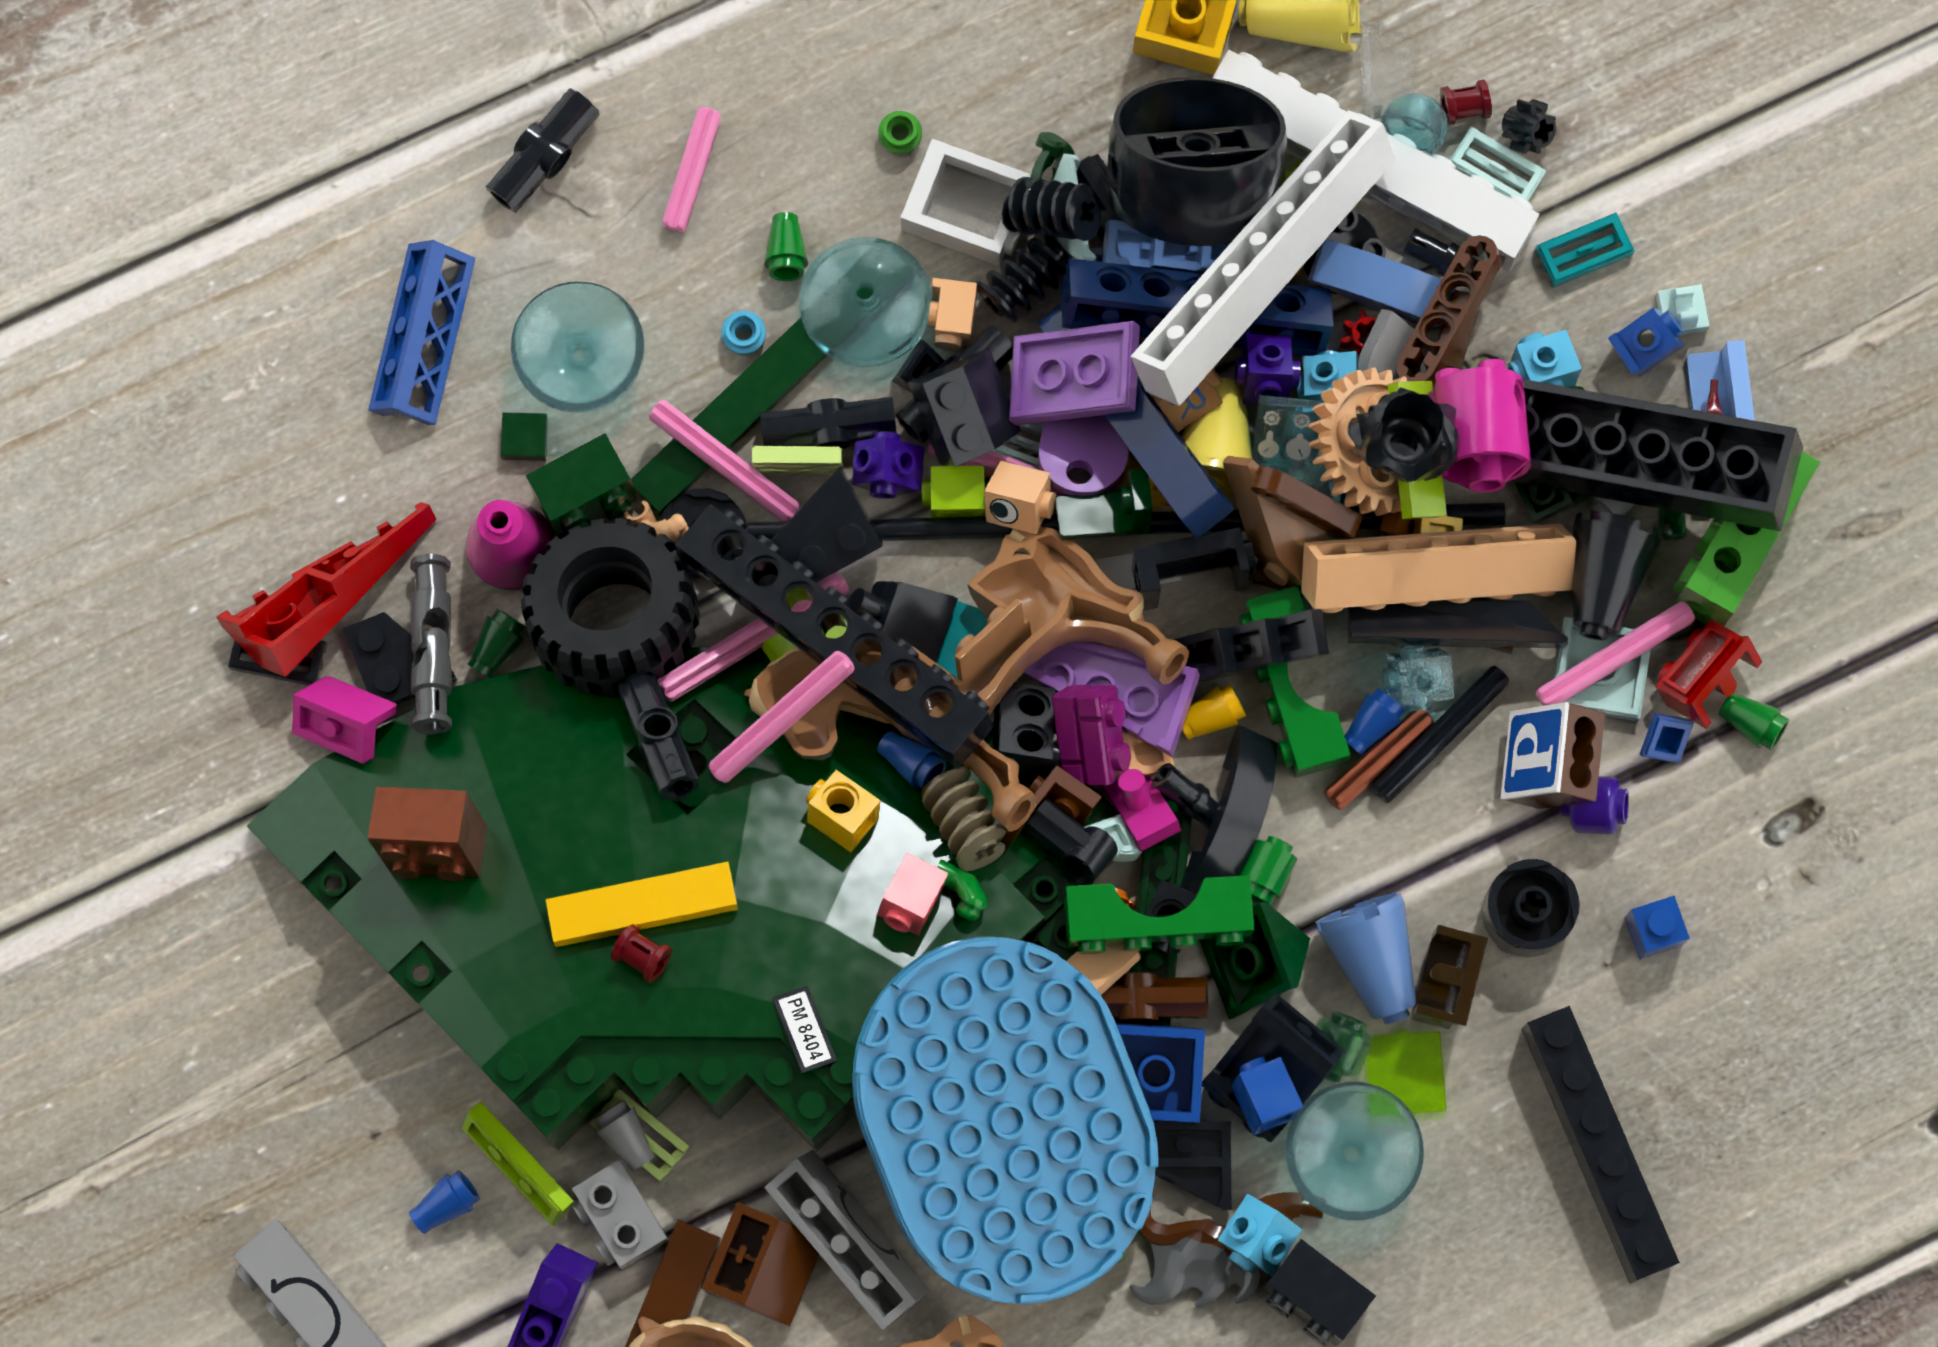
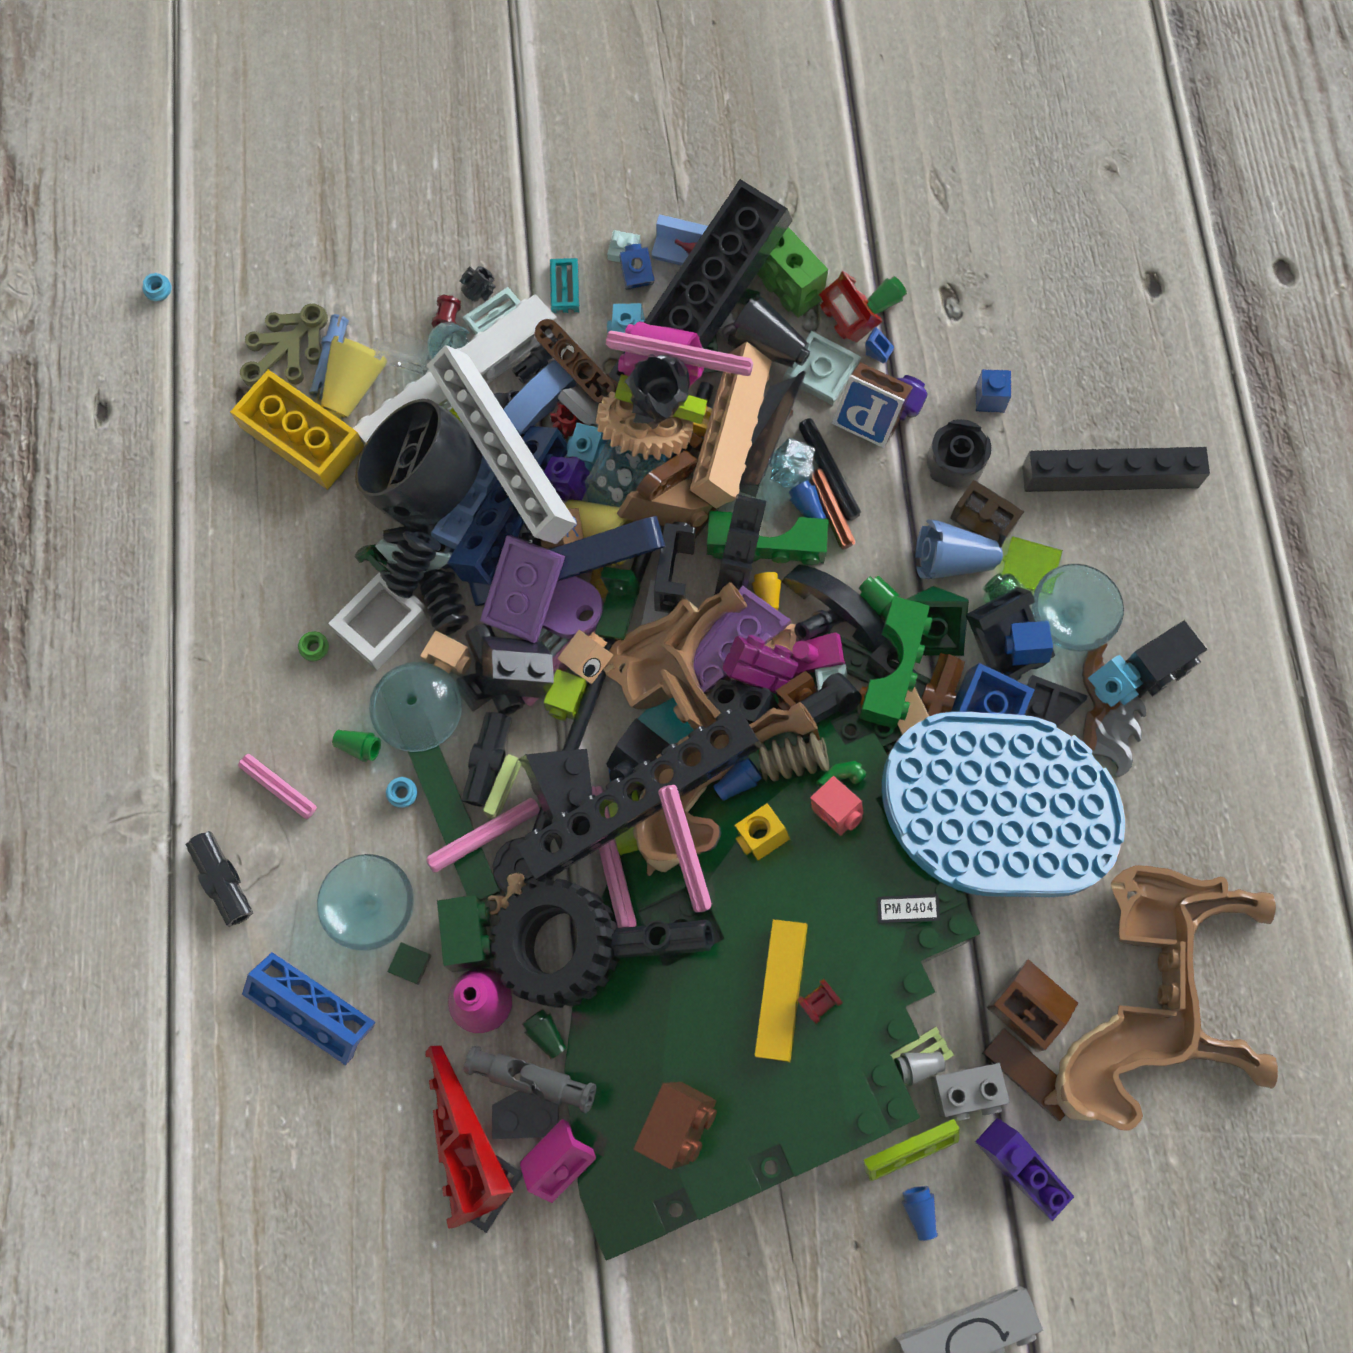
camera: 70 degrees left, 5 degrees down
light grey brick [764,1150,931,1330] -> none
dark purple brick [852,432,924,499] -> none
bright pink axle [1536,601,1695,706] -> none
none -> bright pink axle [606,331,753,376]

